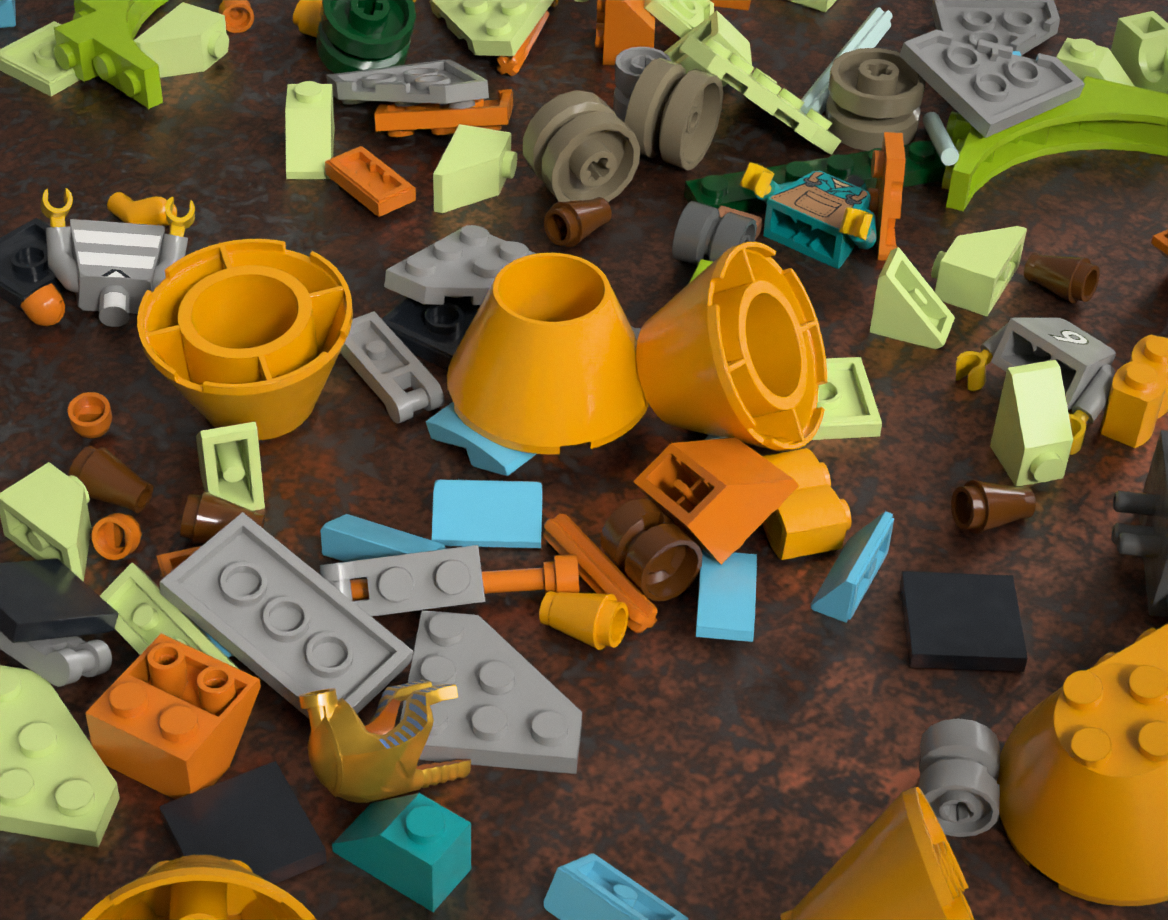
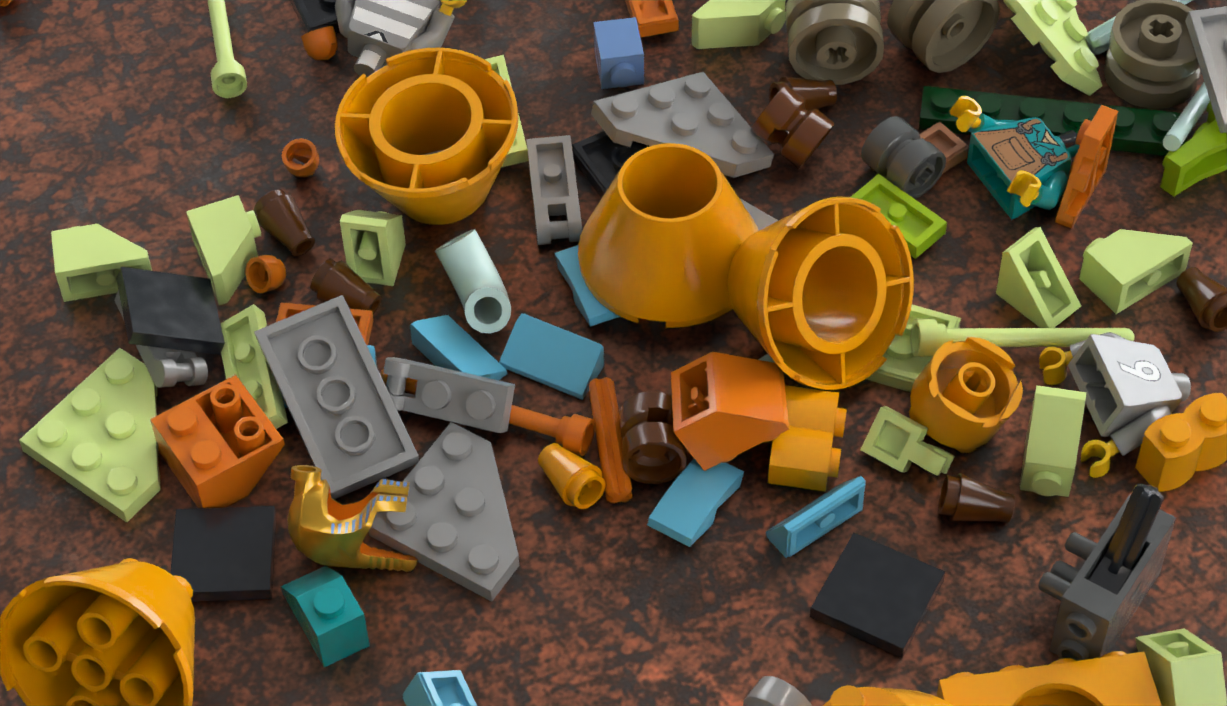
camera: 30 degrees right, 10 degrees up
none -> light aqua cylinder [435,229,511,334]
none -> medium blue brick [593,17,644,89]
none -> reddish brown wheel [751,85,835,169]
none -> yellowish green plate [860,406,955,476]
none -> light orange brick [909,337,1023,453]
none -> yellowish green piece [910,319,1135,357]

